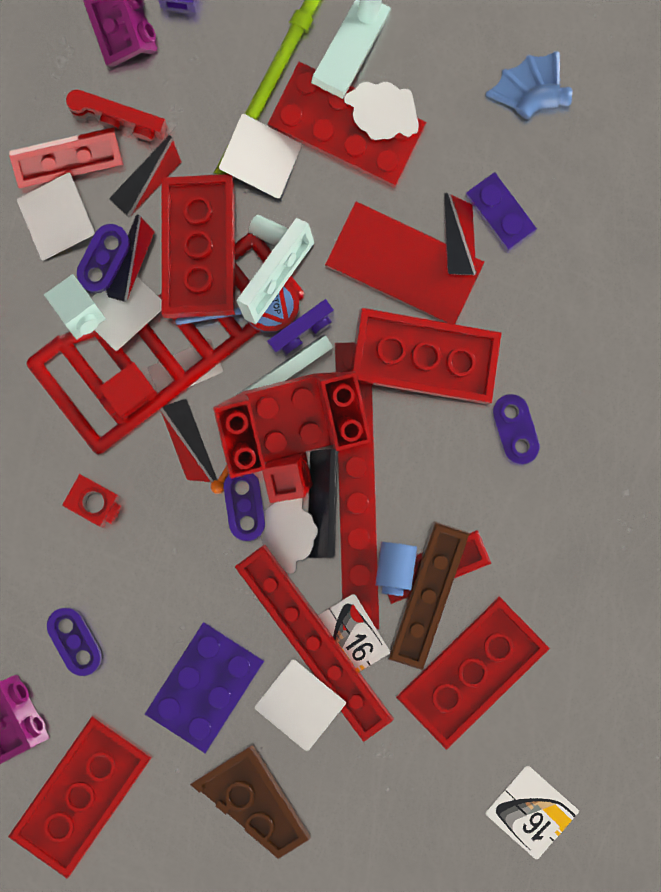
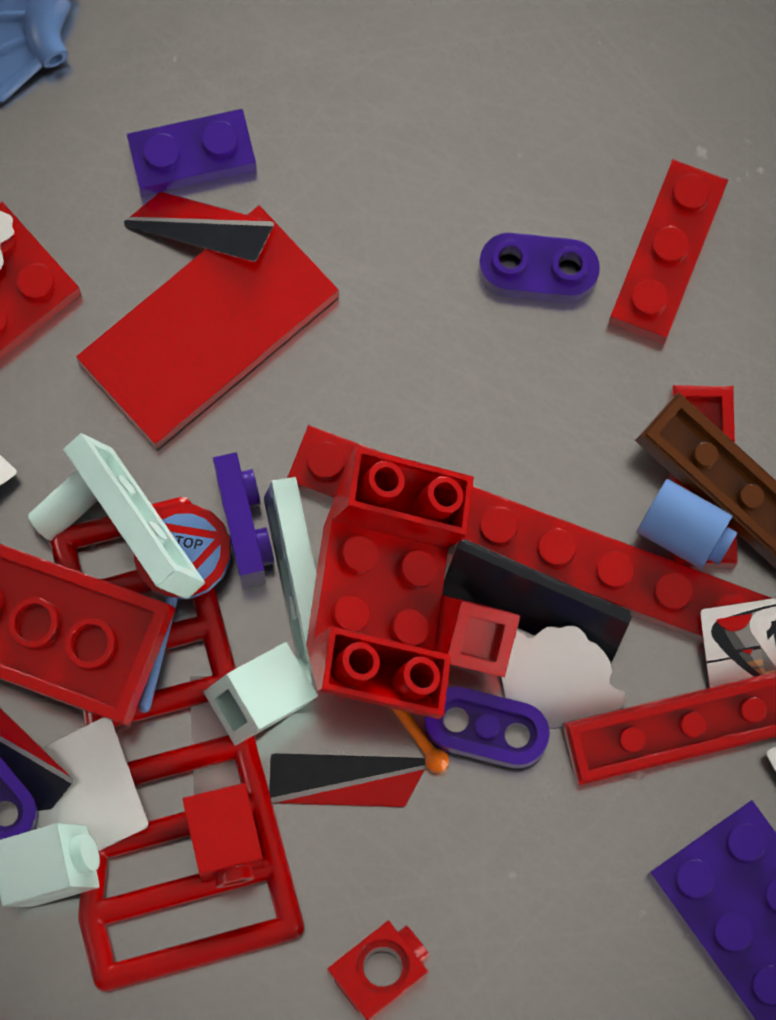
camera: 70 degrees left, 10 degrees down
red plate [351,308,502,404] -> none
none -> light aqua brick [203,642,318,746]
none -> red plate [608,159,728,345]

